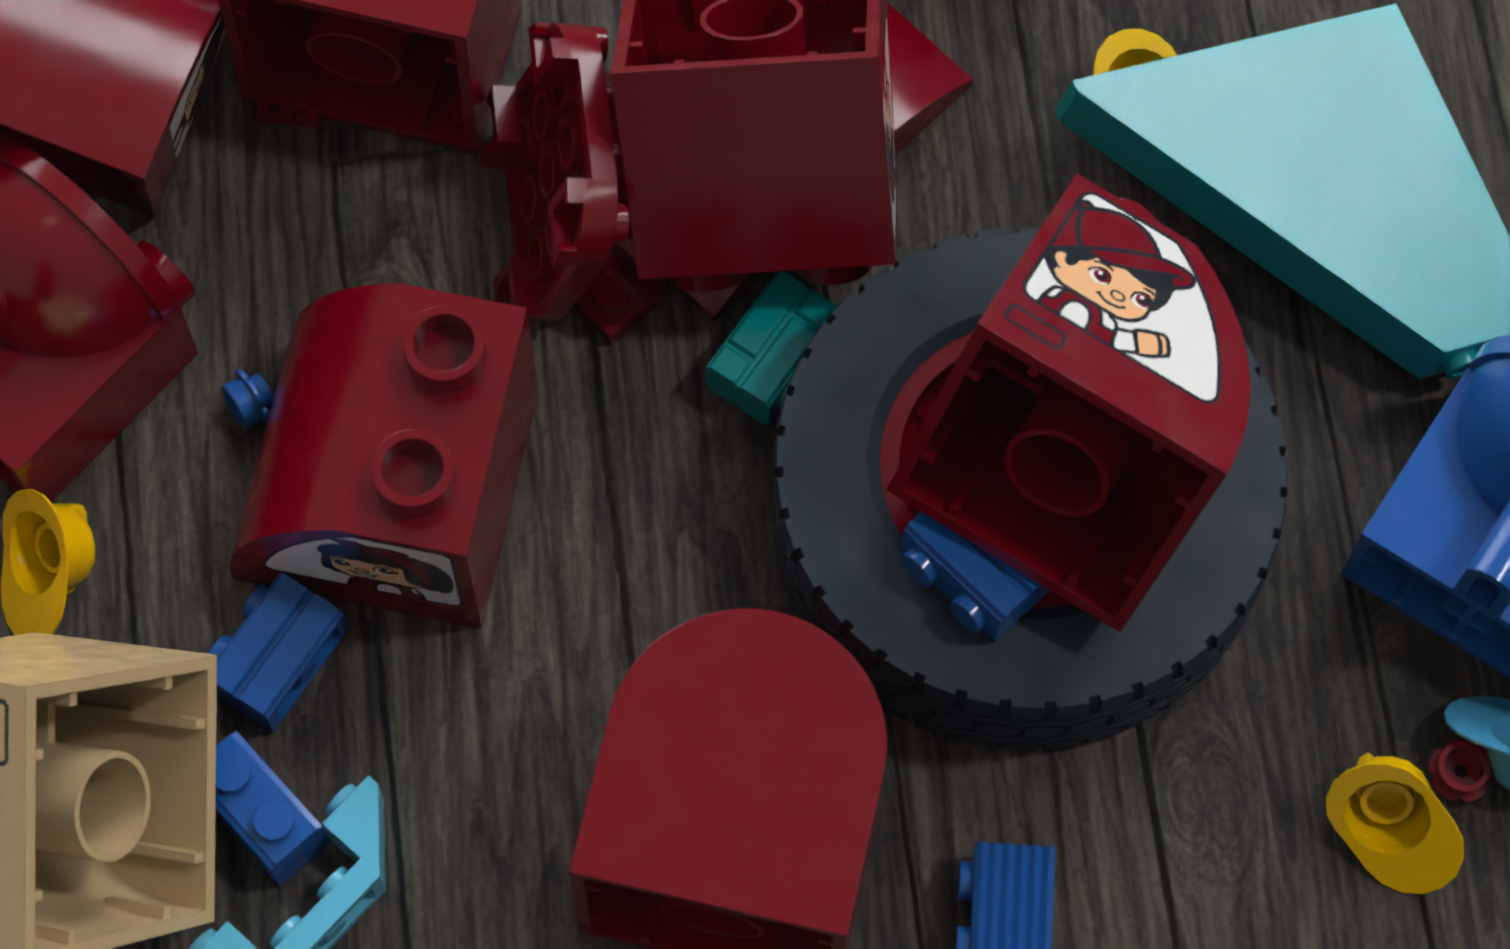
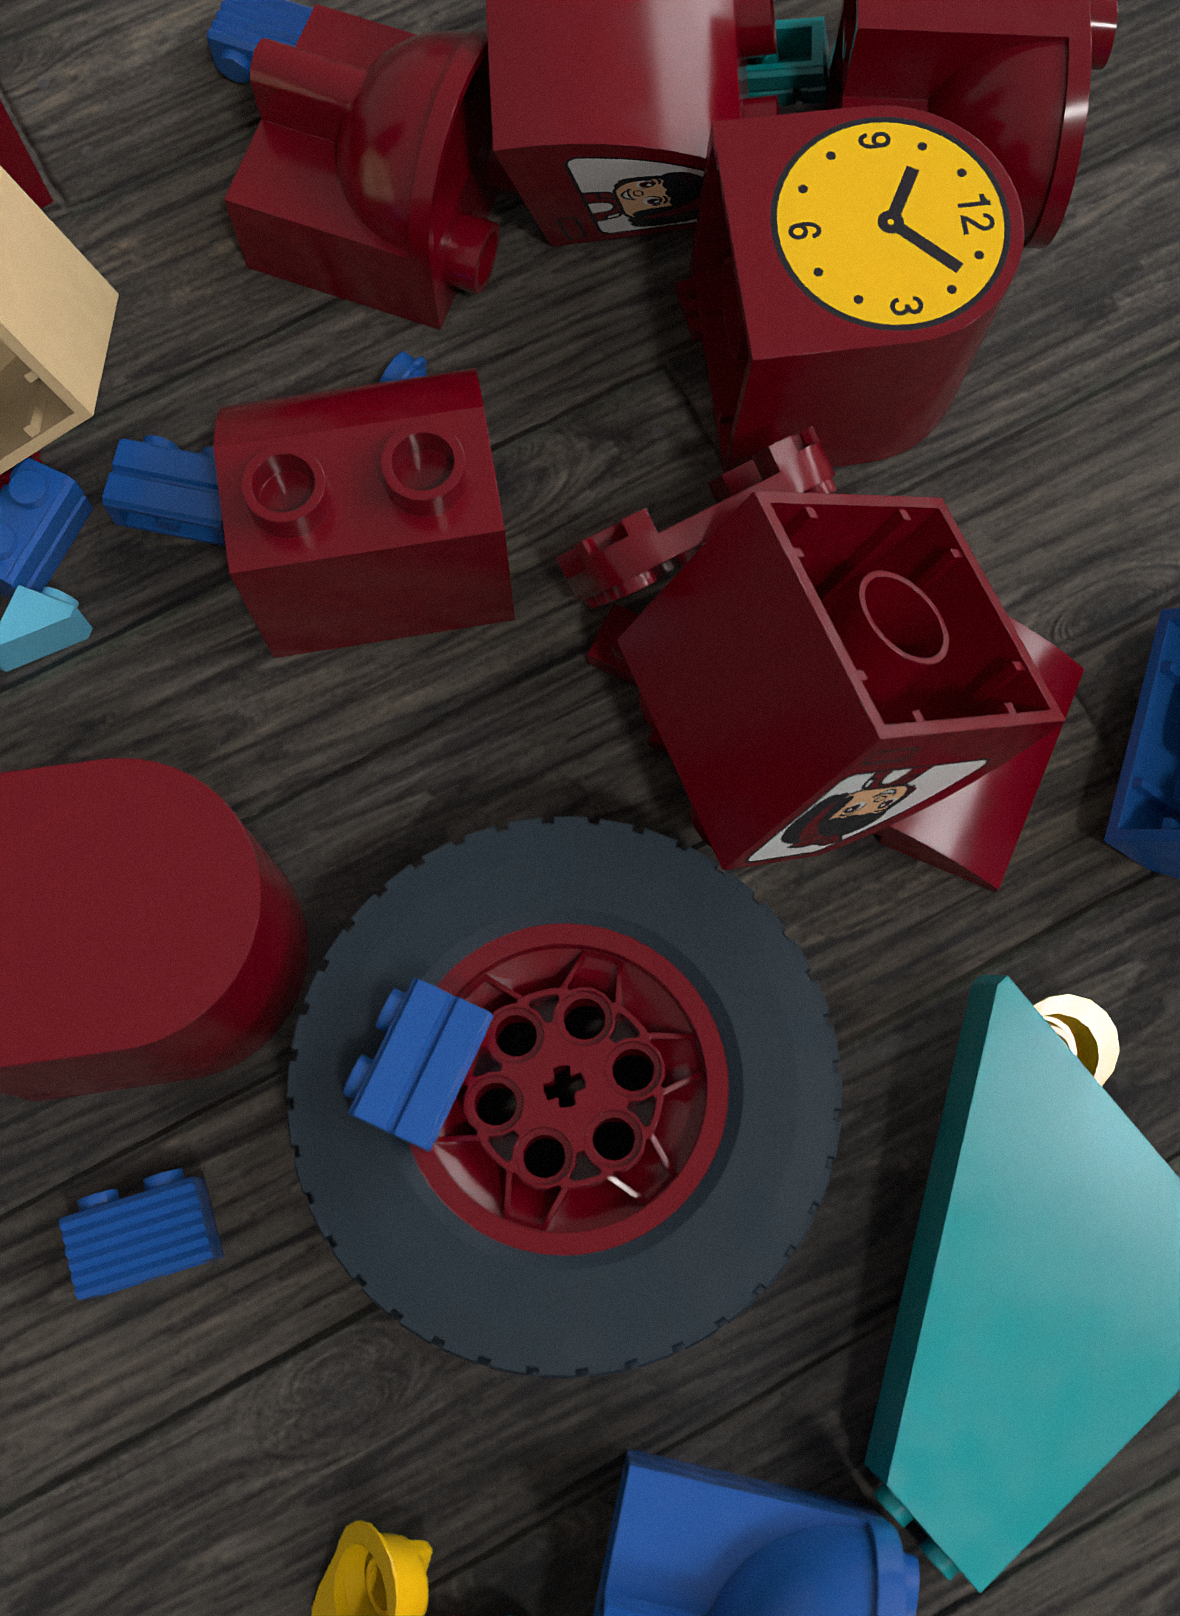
camera: 70 degrees right, 5 degrees up
yellow piece [1,488,96,635] -> none
teal brick [706,271,838,425] -> none
dark red brick [886,174,1251,633] -> none

